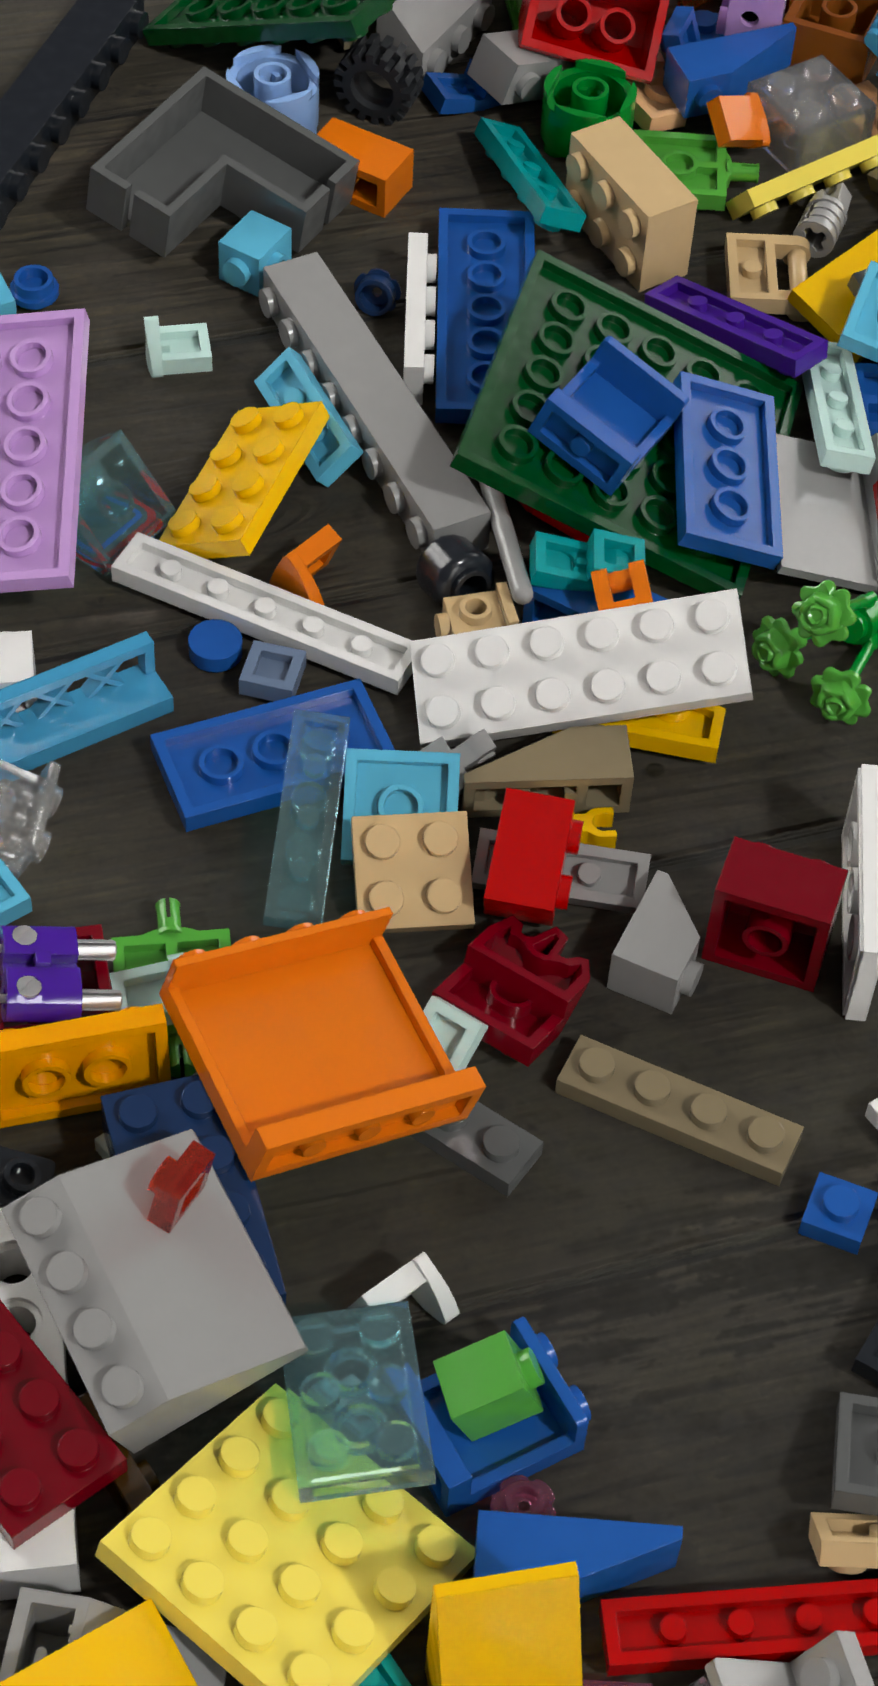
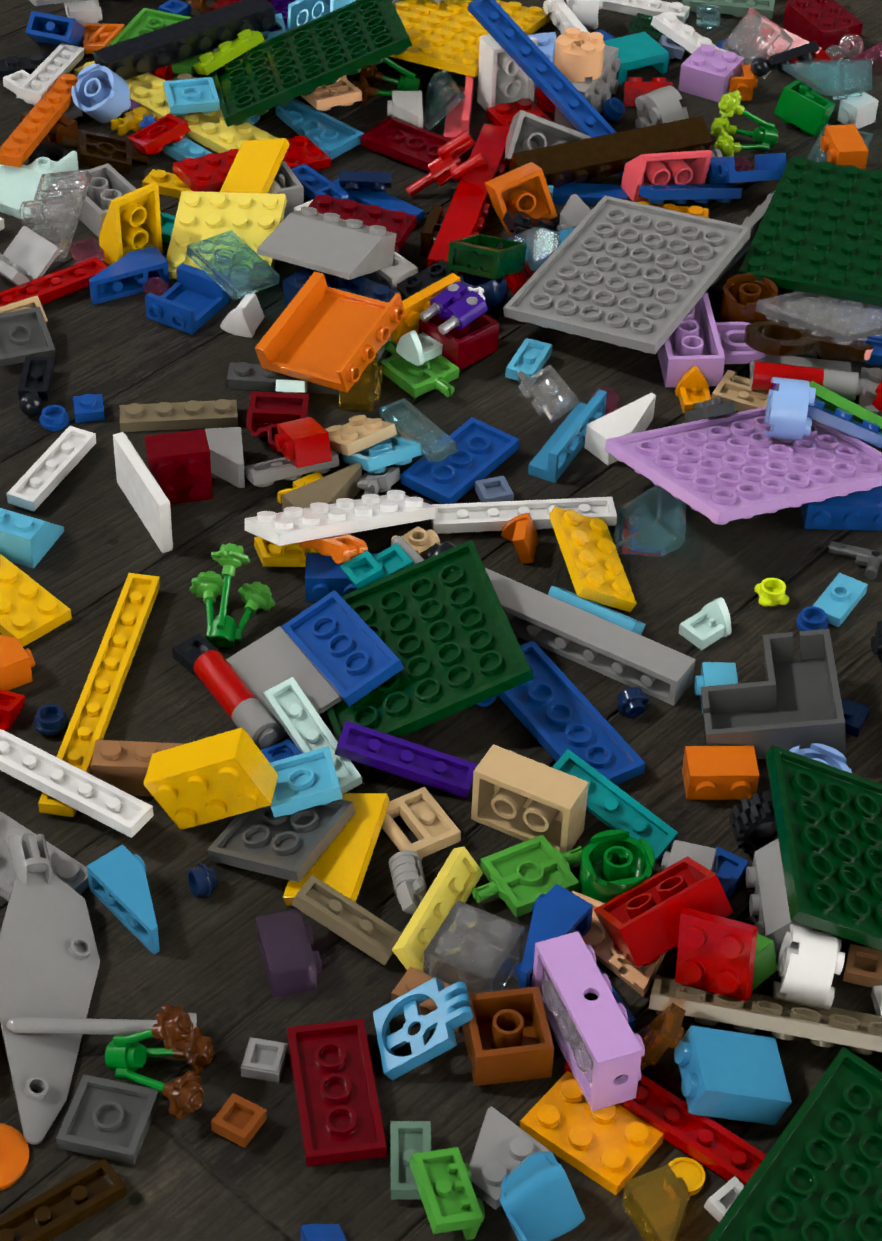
camera: 150 degrees right, 10 degrees down
clear red plate [147,1140,216,1233] -> none
blue tile [188,619,243,672] -> none
white plate [403,232,437,405] -> none
bright green brick [433,1330,545,1442] -> none
blue panel [527,336,689,496] -> none
blue plate [660,6,701,55] -> none
orange tile [706,92,771,149] -> none

